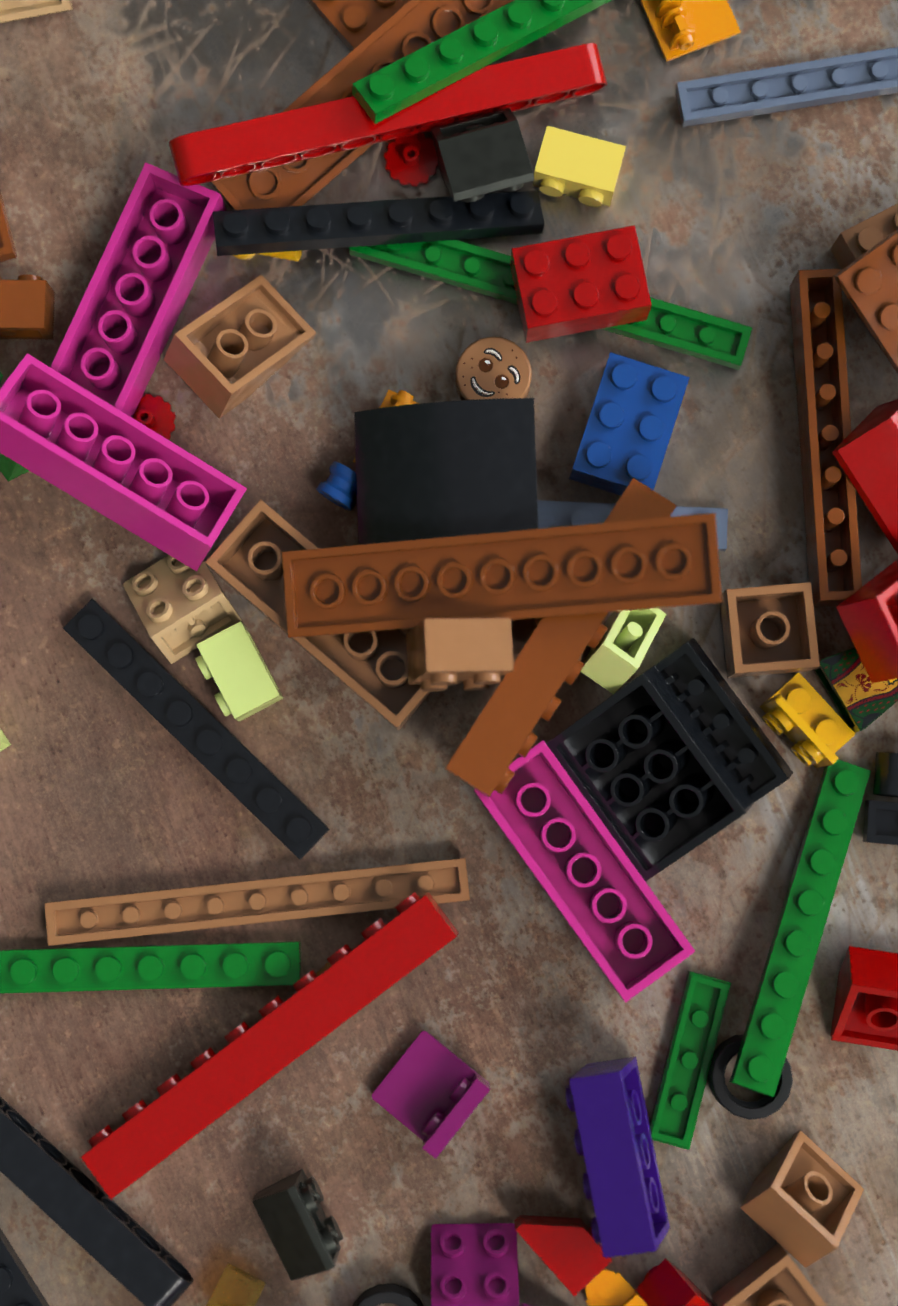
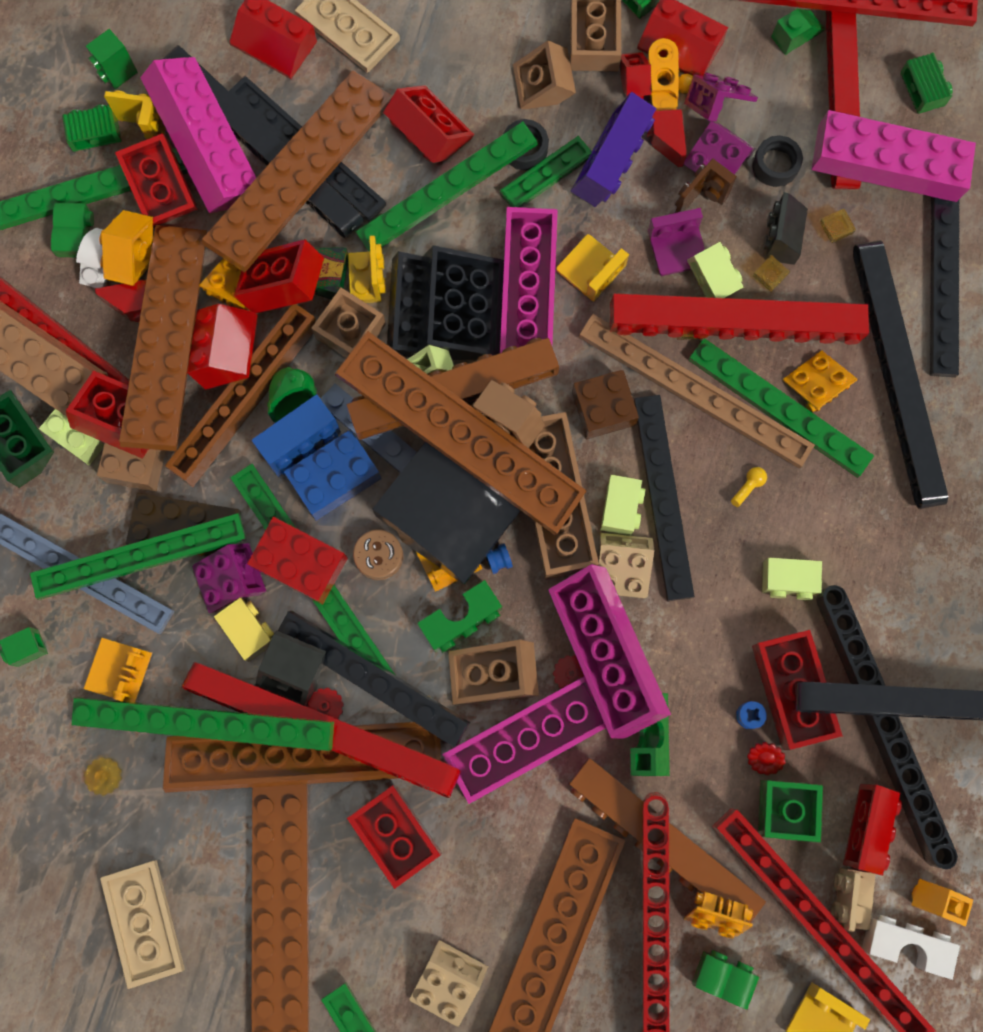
camera: 145 degrees left, 5 degrees down
none -> green plate [30,513,247,600]
none -> dark brown plate [126,493,241,558]
none -> magenta bracket [192,543,267,613]
none -> blue brick [251,394,341,477]
none -> green helmet [267,367,317,423]
none -> red brick [347,785,442,889]
none -> green arch [417,580,502,653]
none -> yellow bracket [556,234,629,302]
none -> reddish brown brick [572,370,639,440]
none -> reddish brown bracket [675,158,737,213]
none -> yellowish green brick [687,242,743,298]
none -> yellow bar [731,467,767,507]
none -> clear yellow plate [753,255,790,292]
none -> light orange hinge [783,350,857,413]

